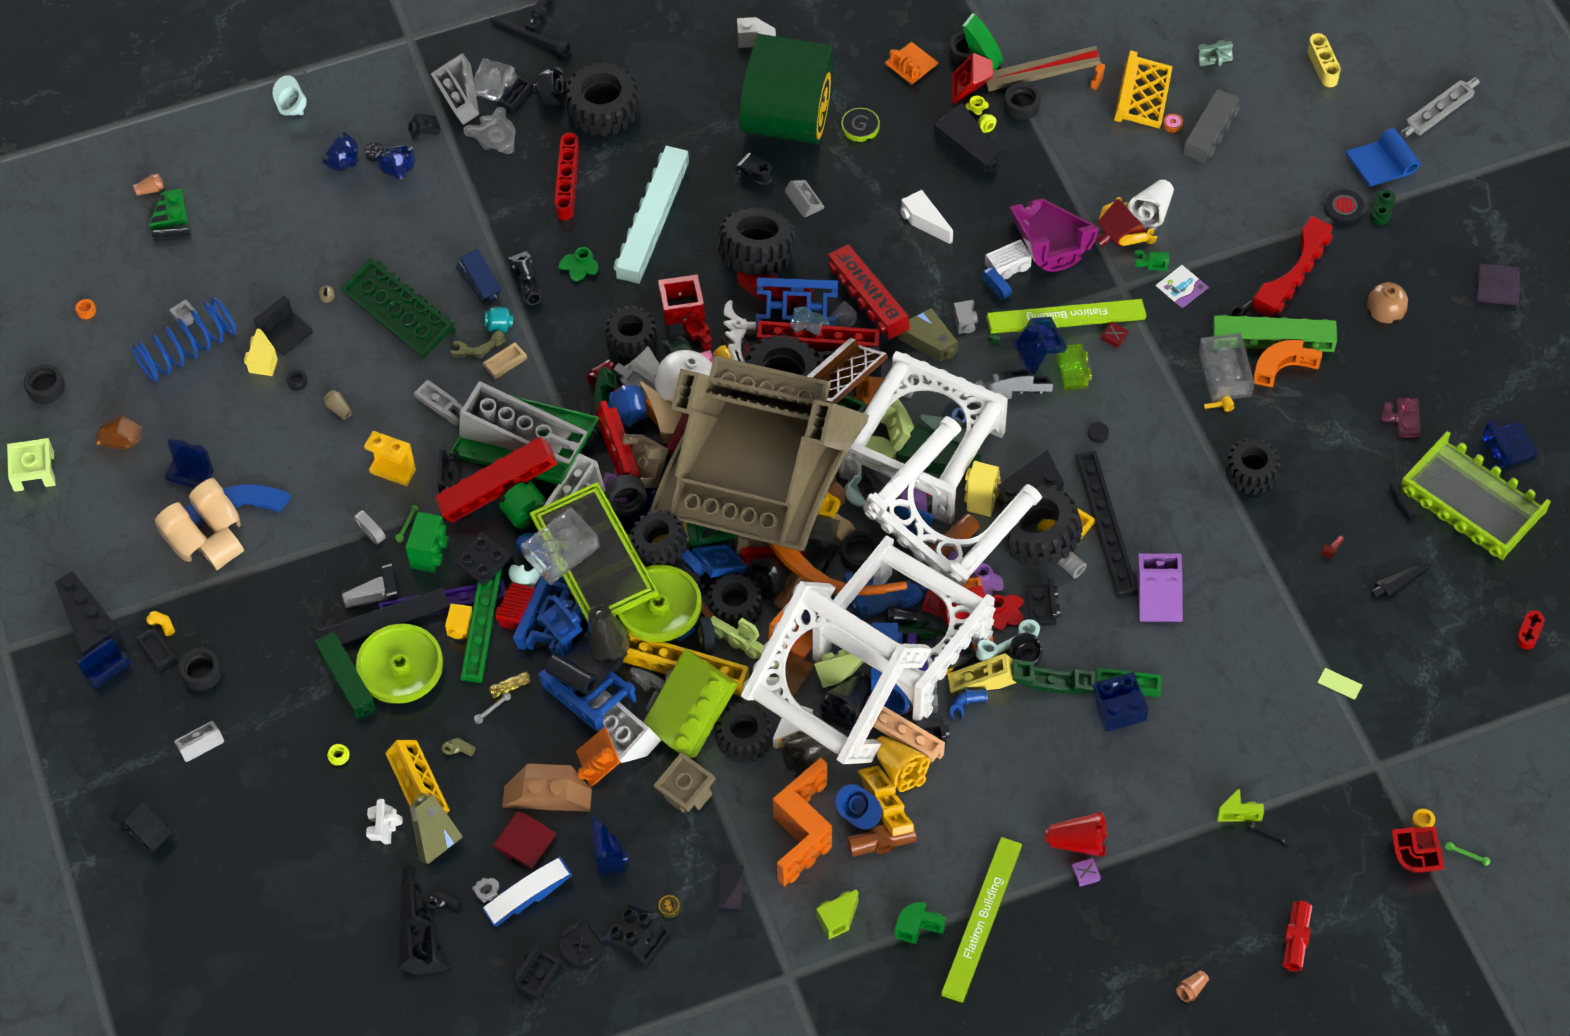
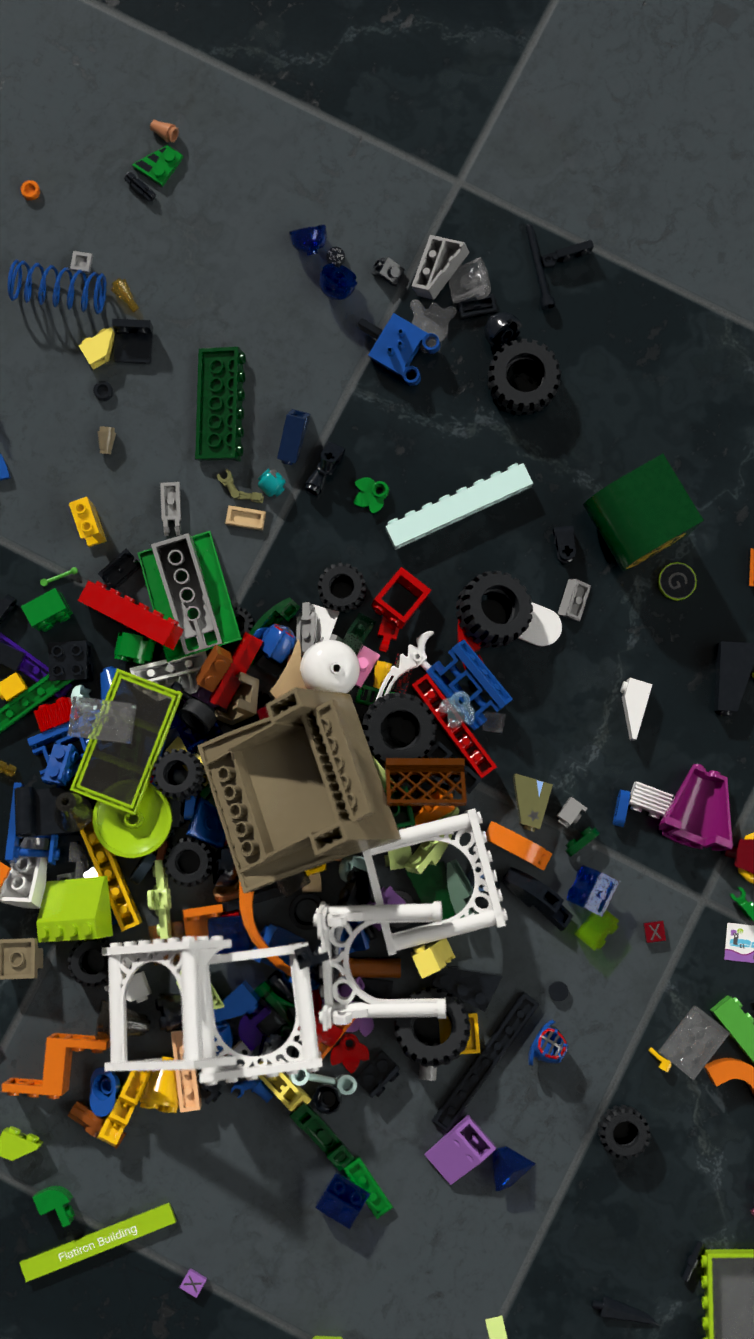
camera: 45 degrees right, 25 degrees up
light aqua piece [272,75,307,116] -> none
dark tan hinge [318,285,335,303] -> none
light grey beam [353,510,386,545] -> none
red beam [555,133,579,221] -> none
dark red cone [587,360,615,387] -> none
white slope [737,17,776,48] -> none
red brick [828,244,910,340] -> none
lime tile [986,299,1146,334] -> none
red cone [1045,812,1107,857] -> none
clear red hand [1321,535,1344,558] -> none
none -> clear yellow cone [111,278,139,312]
none -> dark orange brick [195,645,233,692]
none -> black bracket [294,945,330,969]
none -> blue piece [357,313,441,386]
none -> orange arch [485,821,552,871]
none -> clear blue slope [492,1146,536,1191]
none -> white tile [518,602,562,647]
none -> blue piece [528,1020,569,1066]

